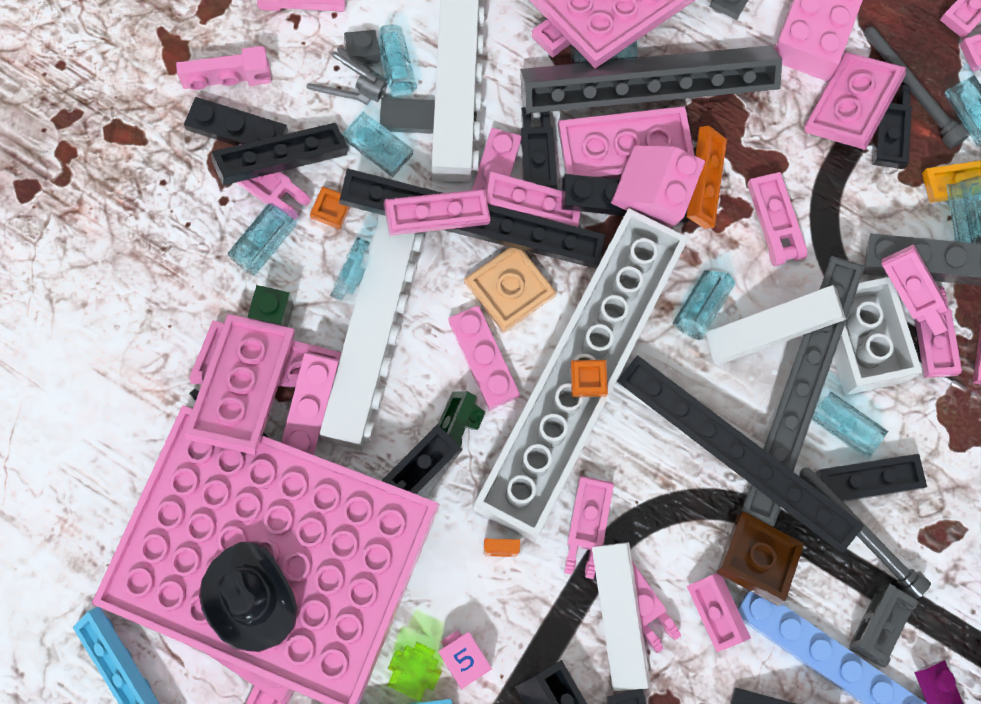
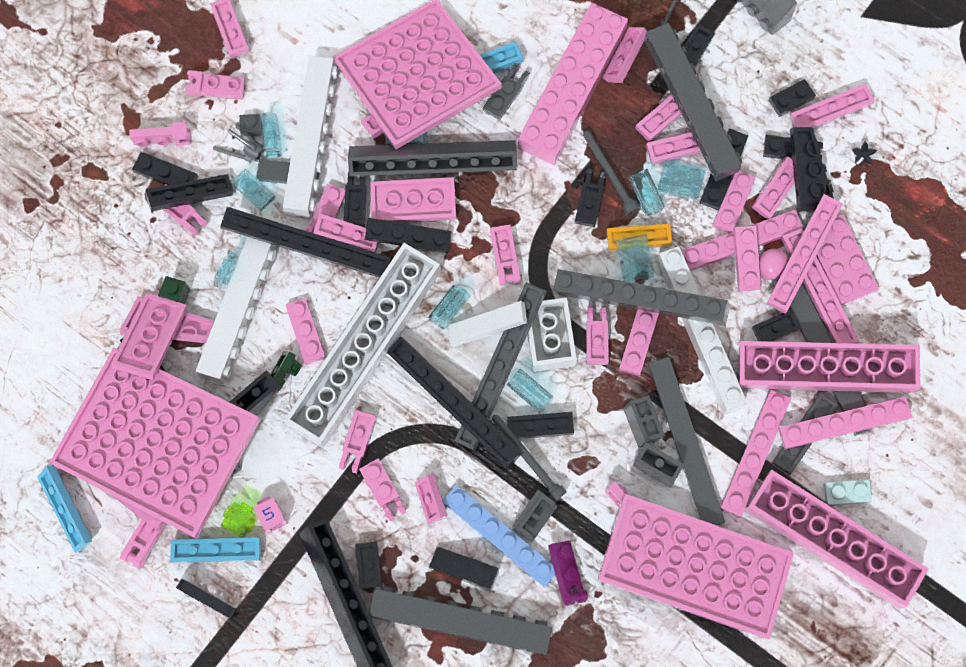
camera: 15 degrees right, 0 degrees up
black hat [199,541,297,652] -> none
clear light blue brick [227,204,297,276] -> none
bright pink plate [281,352,339,455] -> none
orange tile [309,186,351,230] -> none
bright pink tile [384,189,491,236] -> none
light nougat tile [464,247,557,334] -> none
orange tile [483,538,520,557] -> none
orange tile [570,360,608,397] -> none
white tile [592,542,651,691] -> none
bright pink slope [611,145,705,229] -> none
orange tile [686,126,727,229] -> none
reddish brown plate [716,511,804,606] -> none
bright pink tile [804,52,906,150] -> none
bright pink hinge [882,244,948,336] -> none

